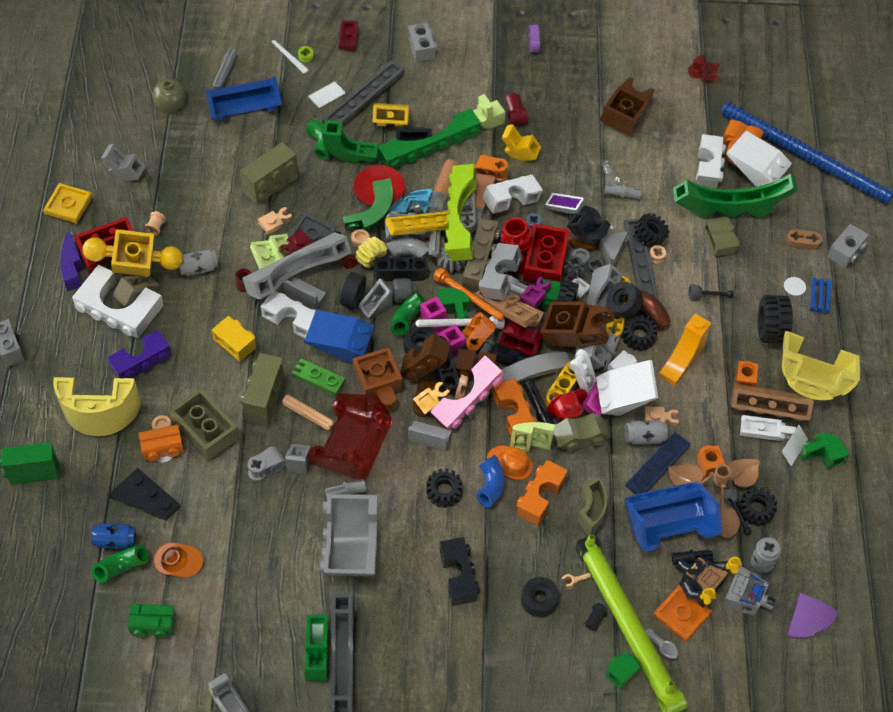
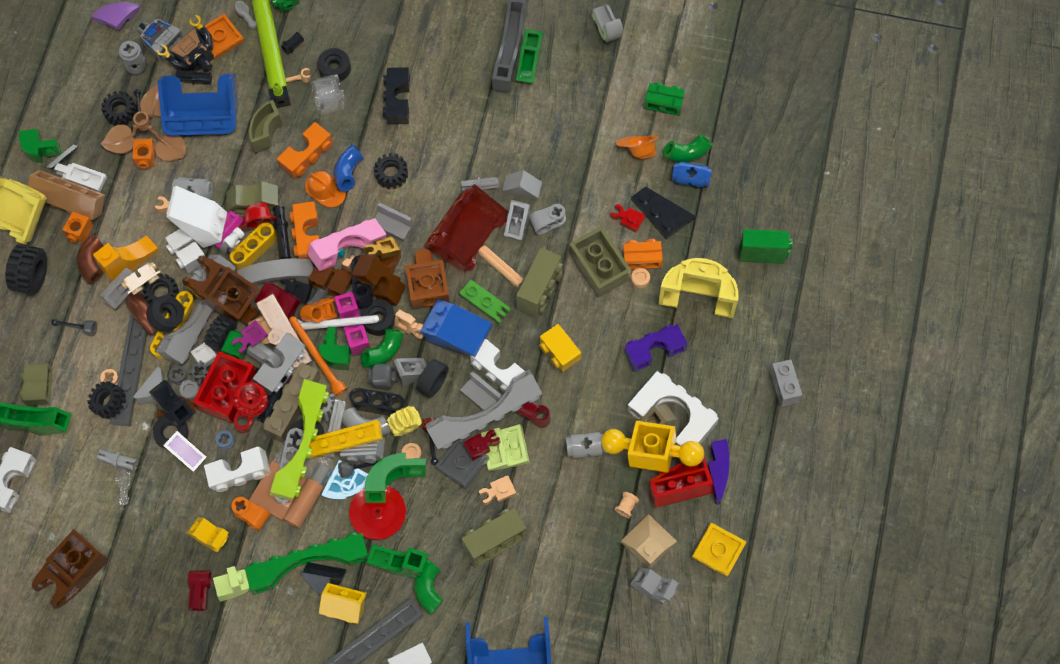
camera: 165 degrees left, 10 degrees up
light grey cylinder [320,494,377,576] -> none
yellowish green slope [510,422,555,452] -> none
dark blue tile [625,432,690,495] -> none
none -> copper cylinder [77,234,104,284]
none -> light grey panel [100,267,133,309]
none -> hinge [121,262,160,295]
none -> clear brick [311,74,345,115]
none -> light nougat plate [394,310,424,339]
none -> light grey slope [502,170,542,200]
none -> red plate [610,204,645,233]
none -> tan slope [621,514,677,569]

